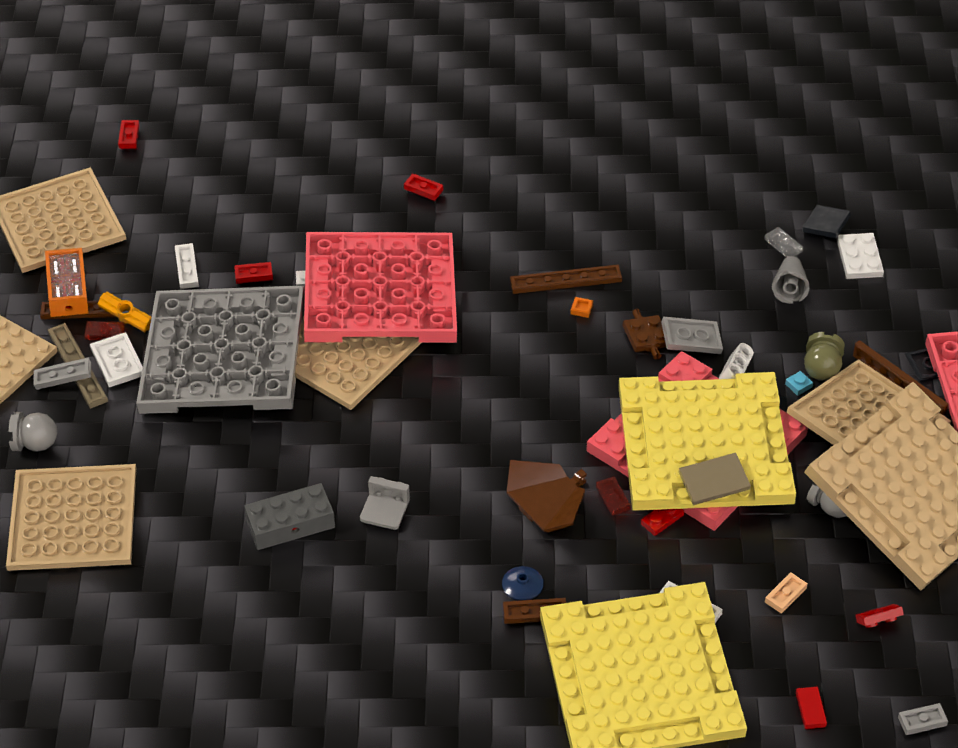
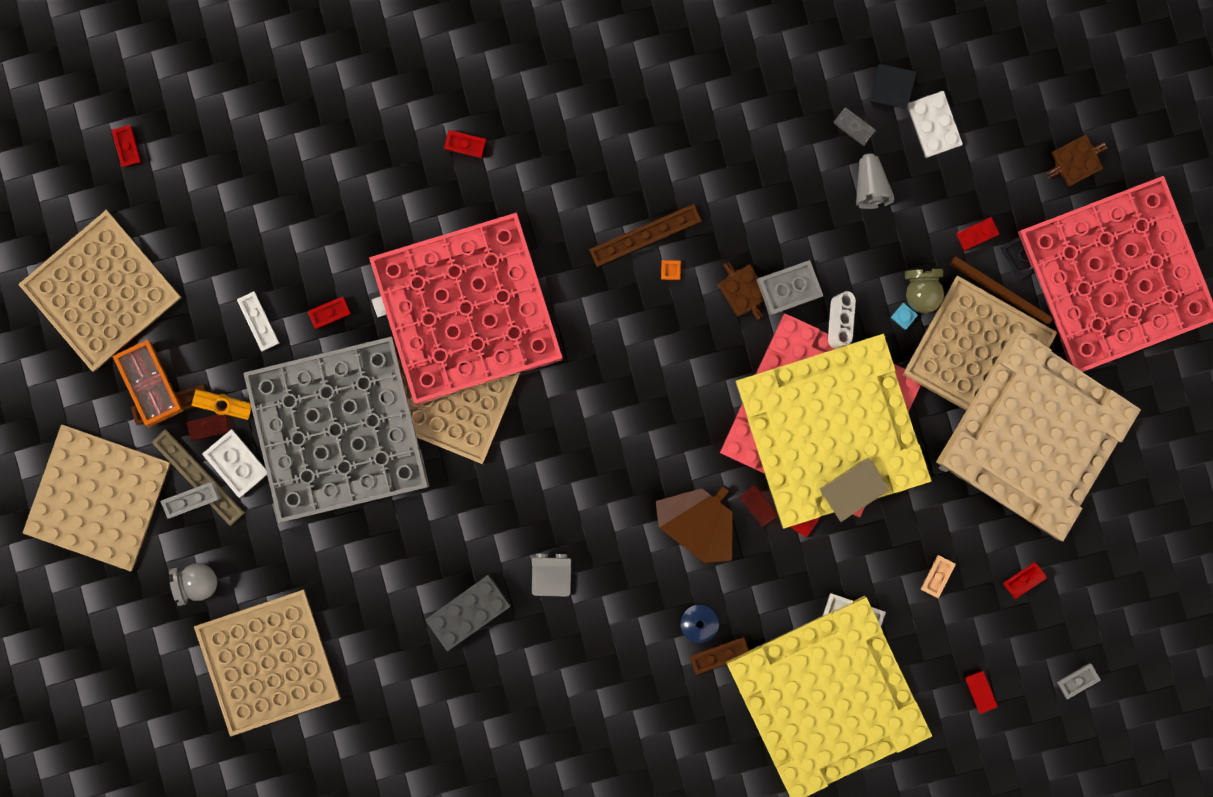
camera: 15 degrees left, 40 degrees up
none -> red plate [956,217,999,251]

